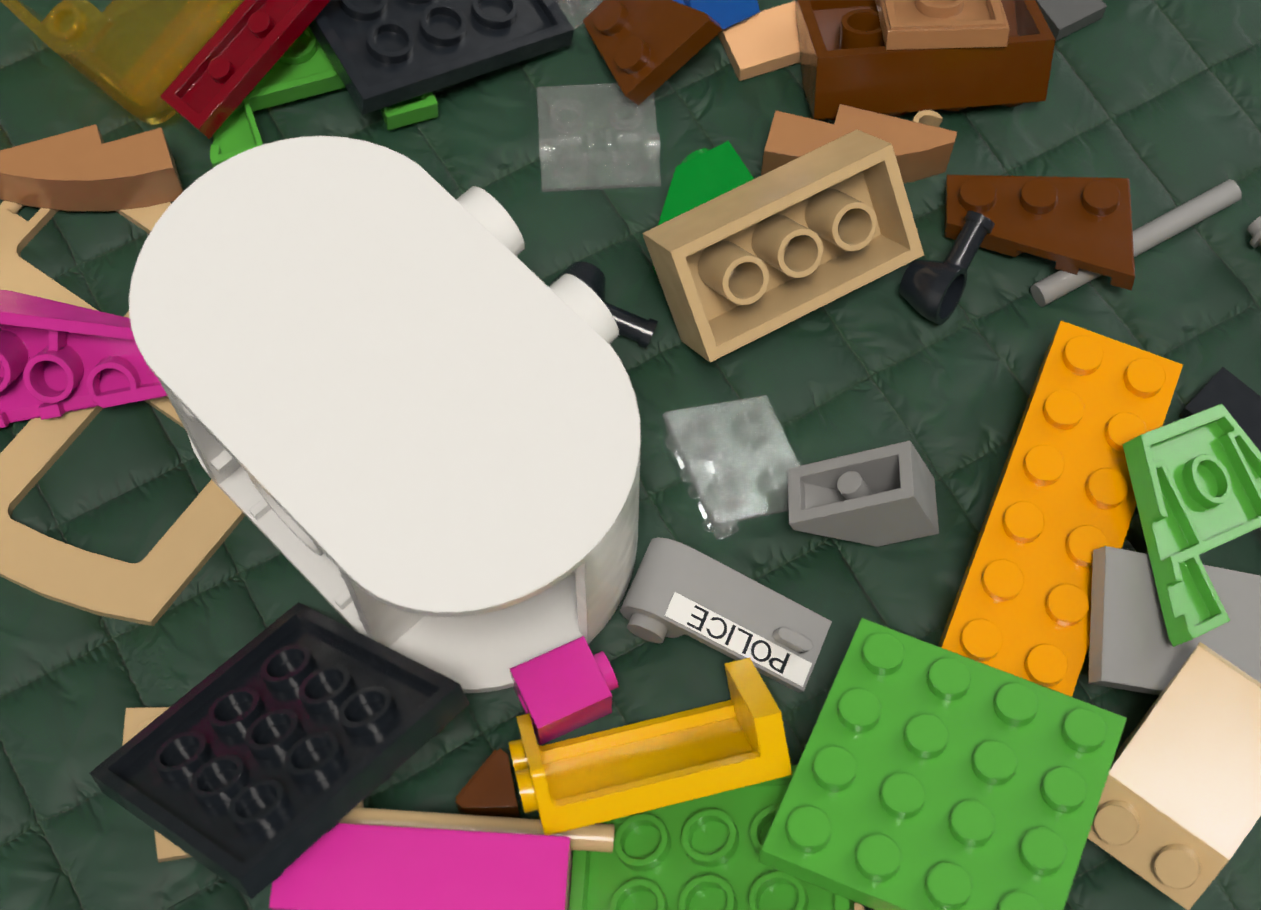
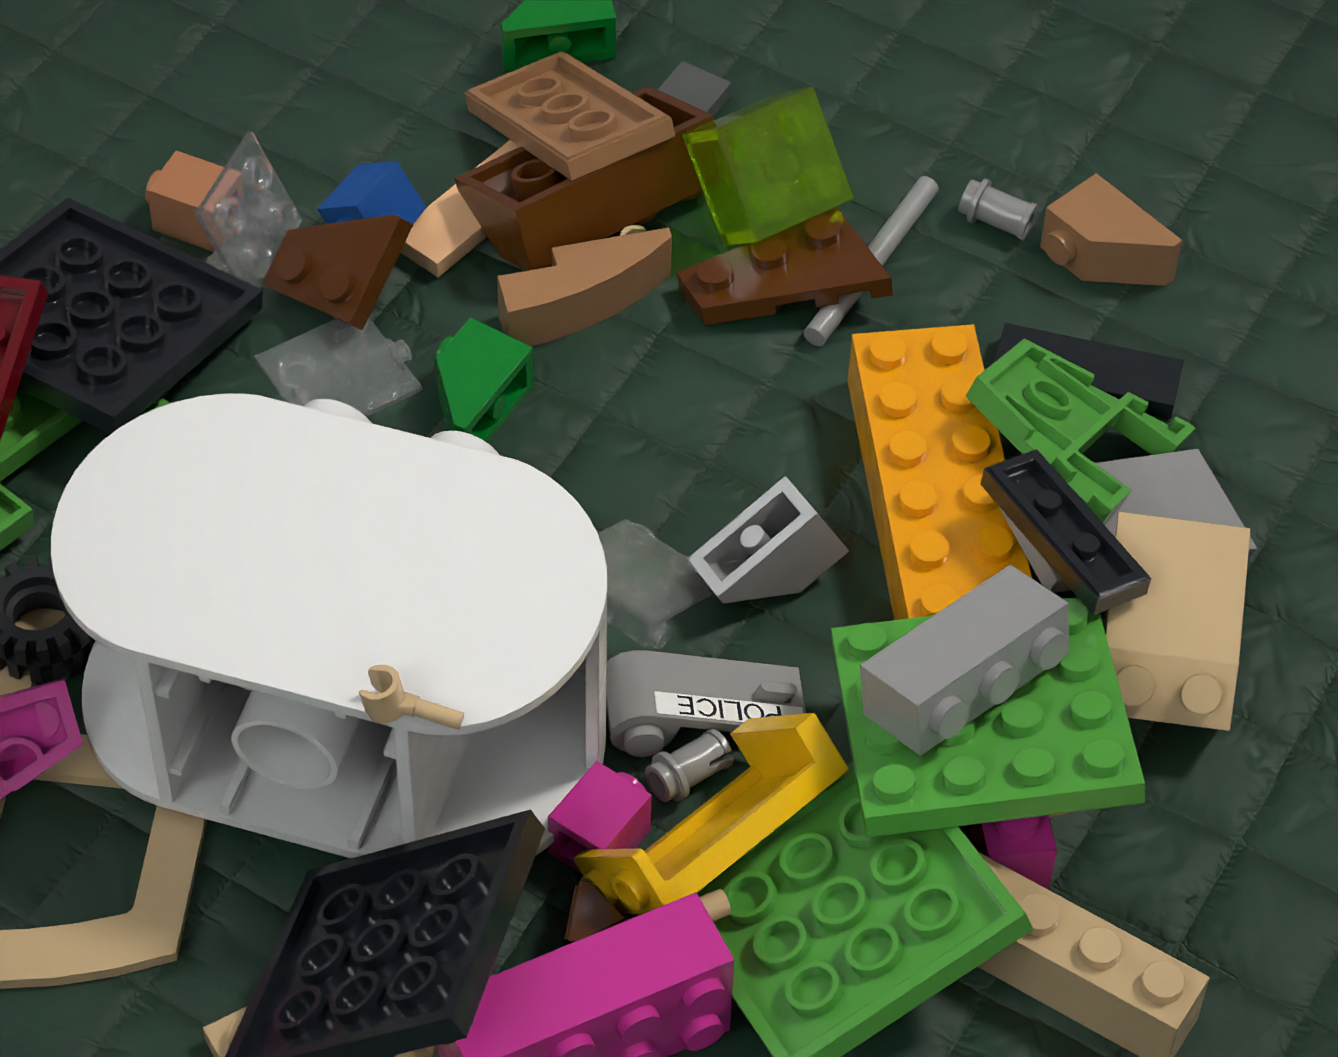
camera: 30 degrees left, 15 degrees down
tan brick [642,130,924,362] -> none
black bar [899,210,995,325] -> none
none -> tan hand [359,665,464,730]
none -> light grey pin [645,729,734,802]
none -> clear neon green brick [682,86,854,246]
none -> light grey brick [860,564,1069,756]
none -> black tile [980,449,1152,615]

